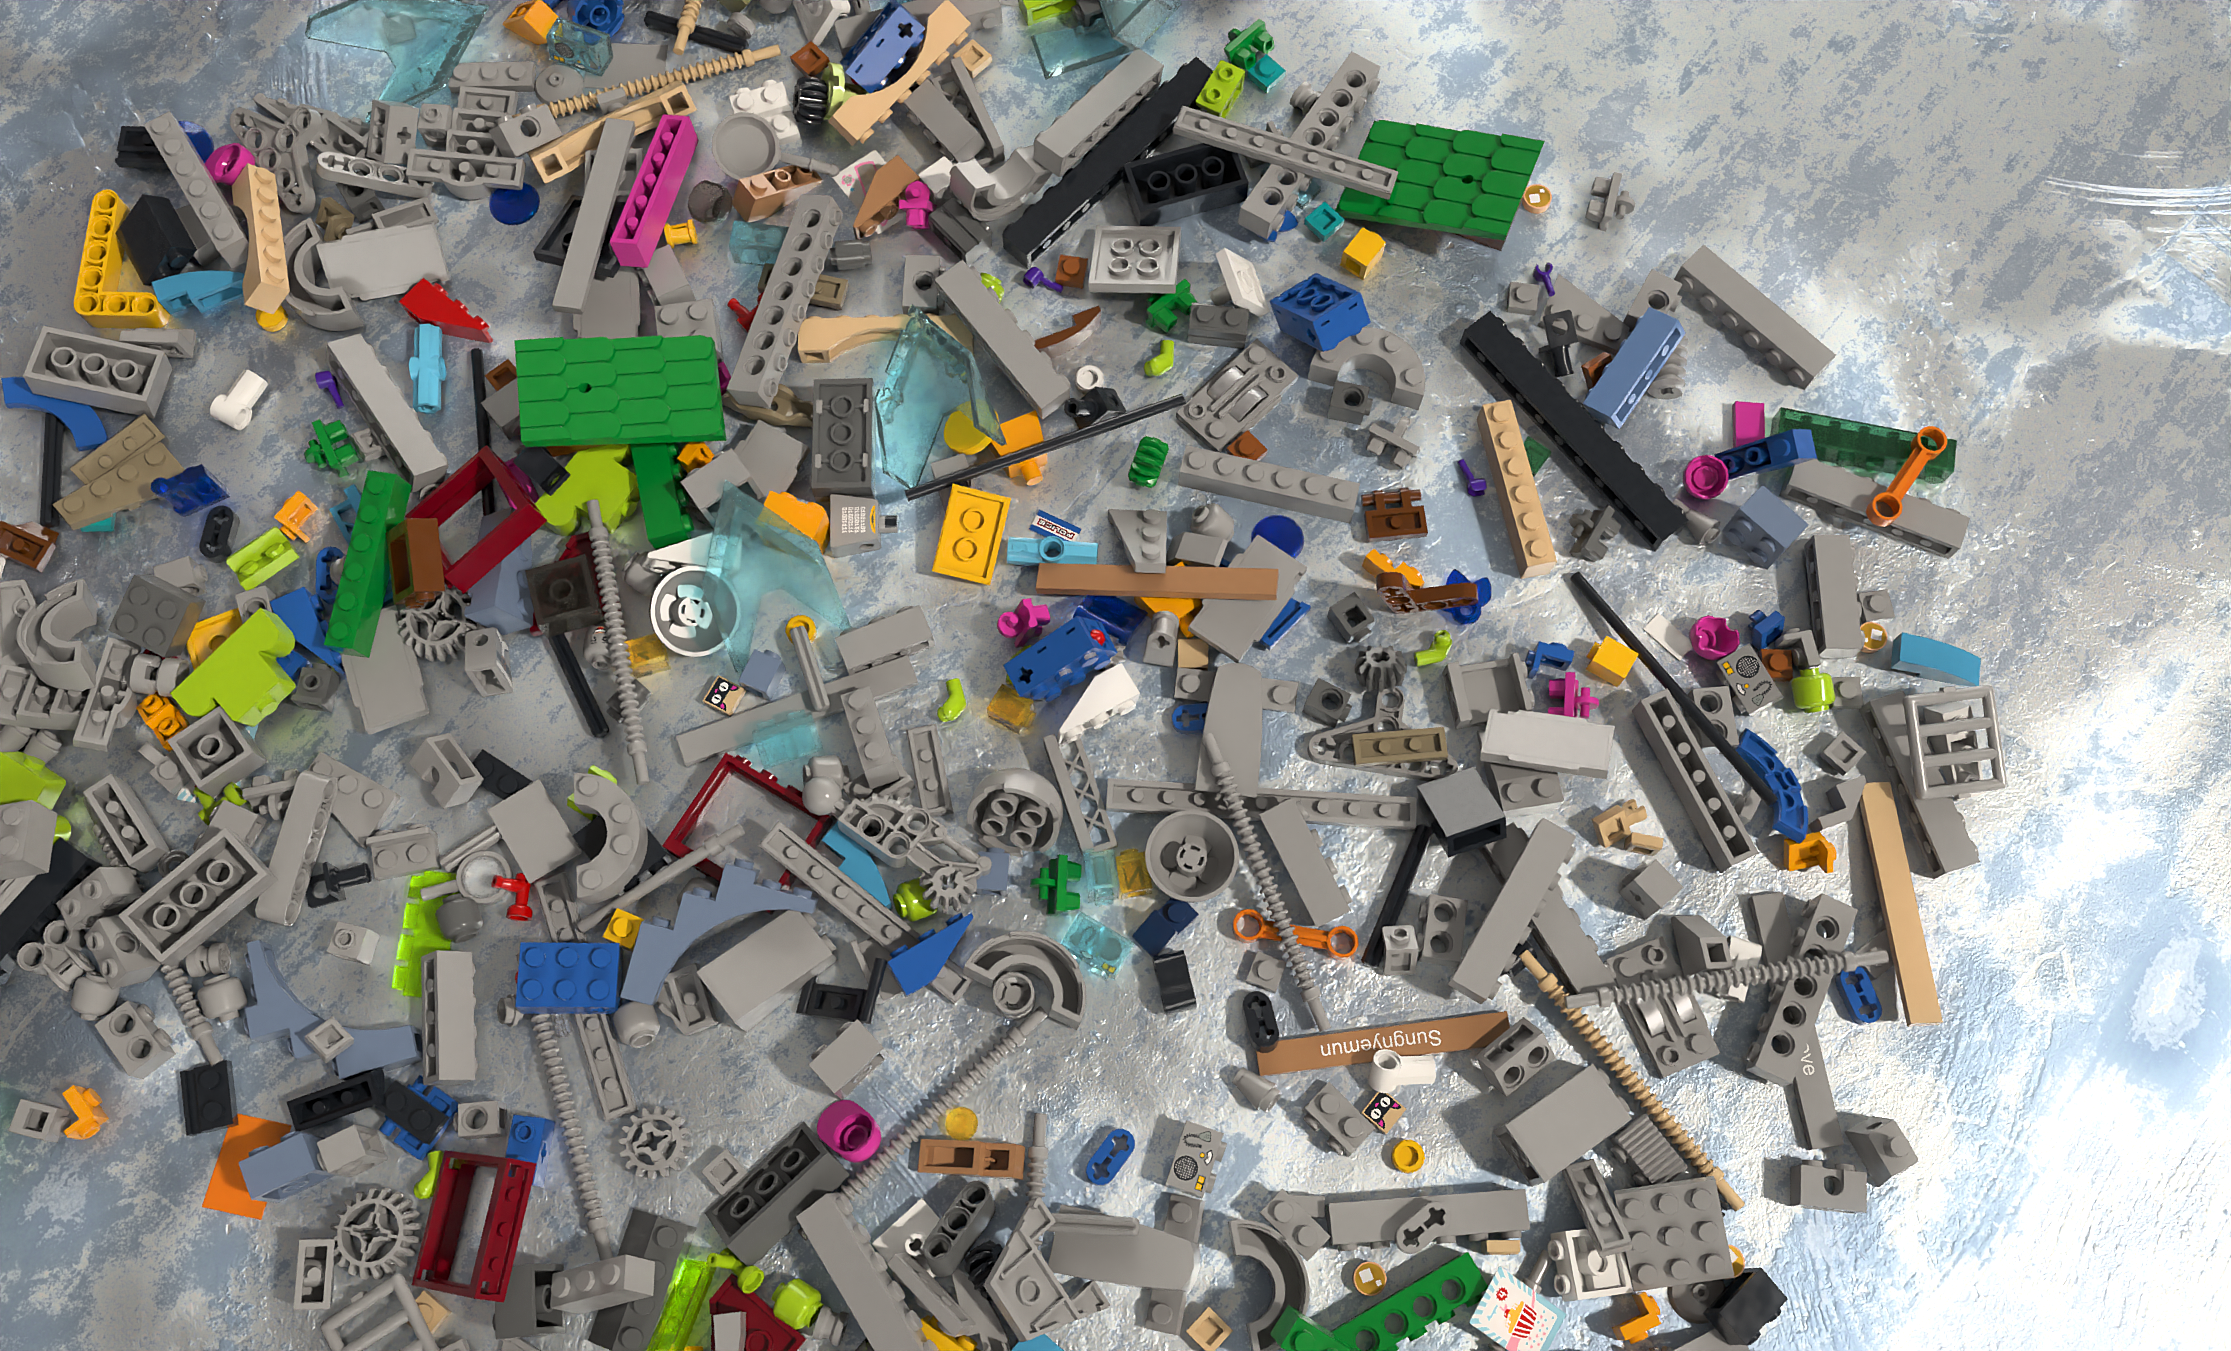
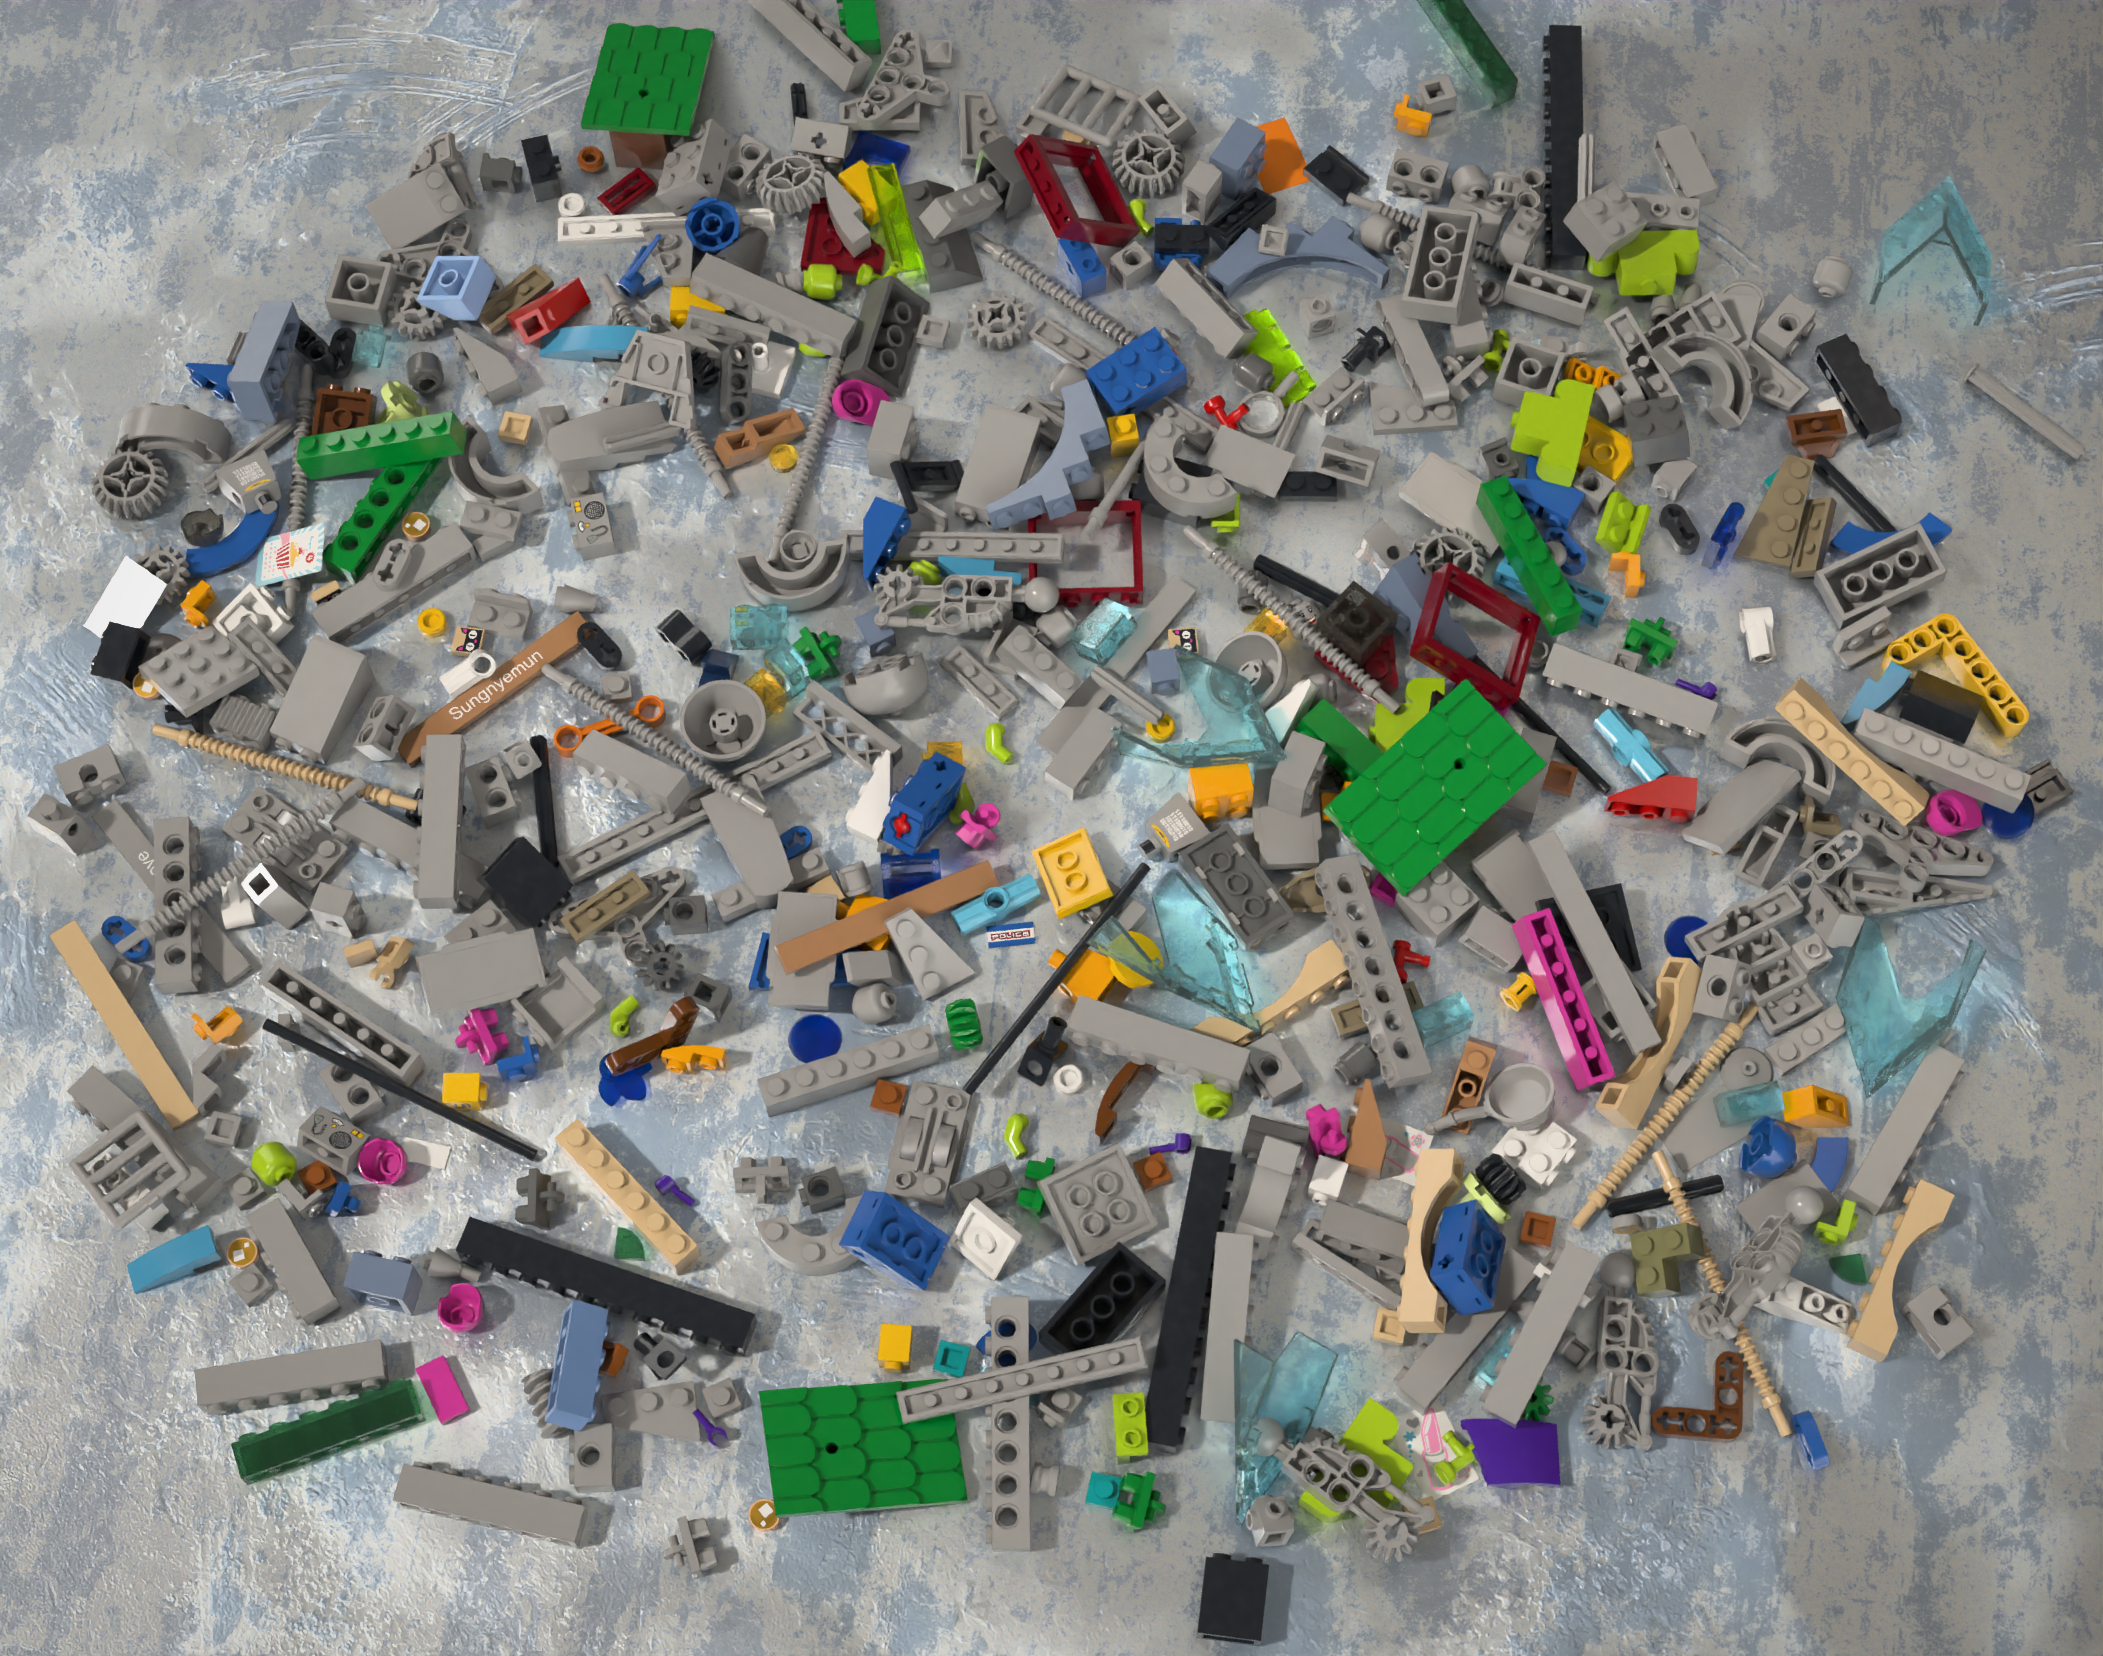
camera: 150 degrees right, 5 degrees down
reddish brown window [386,518,445,609] -> none
clear smoke hair [688,180,732,226] -> none
blue beam [1086,1129,1135,1186] -> none
reddish brown plate [1361,487,1428,543] -> none
blue slope [1714,429,1817,481] -> none
blue tile [1735,728,1808,844] -> none
orange piece [1866,426,1947,527] -> none

